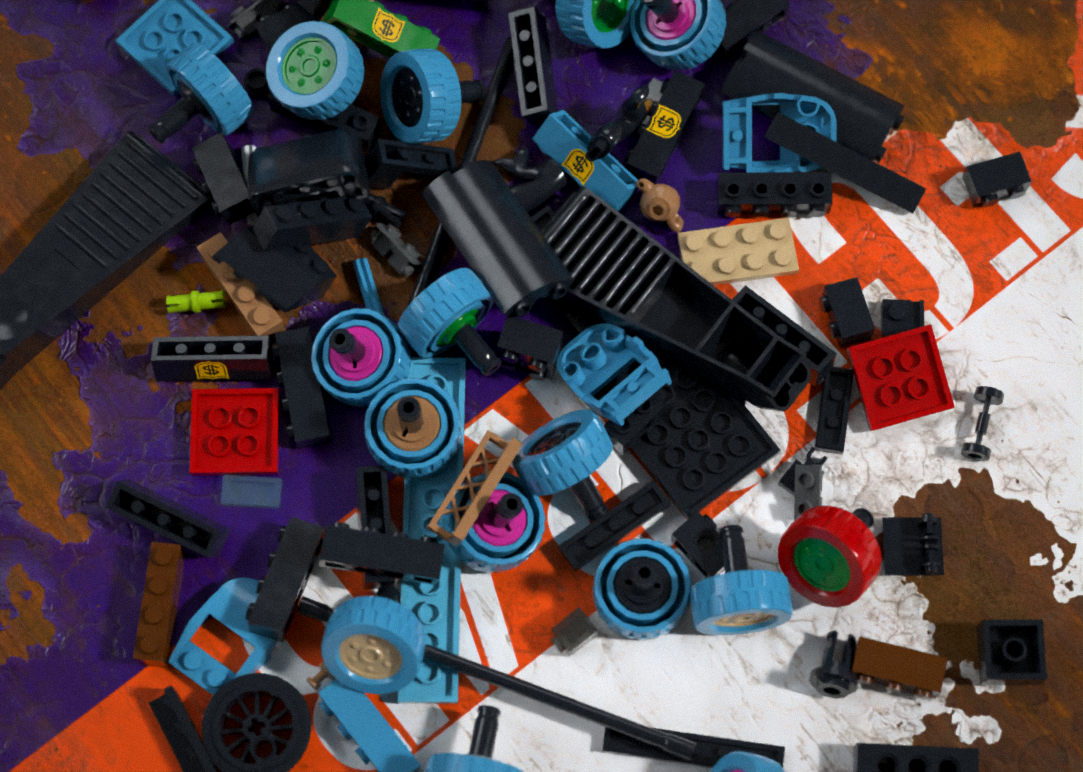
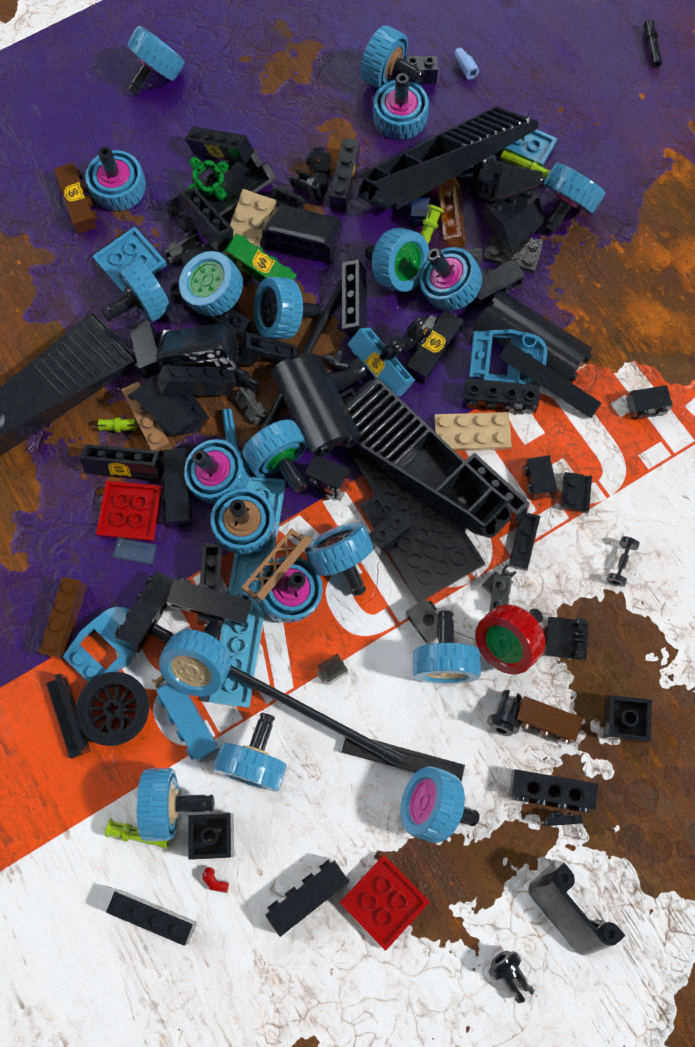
camera: 10 degrees right, 0 degrees up
black brick [105,480,231,558] -> none
dark azure slope [556,323,672,426] -> none
black plate [558,480,671,572] -> none
dark azure wheel [593,538,692,641] -> none
medium nougat piece [636,178,684,233] -> none
red plate [847,324,955,431] -> none

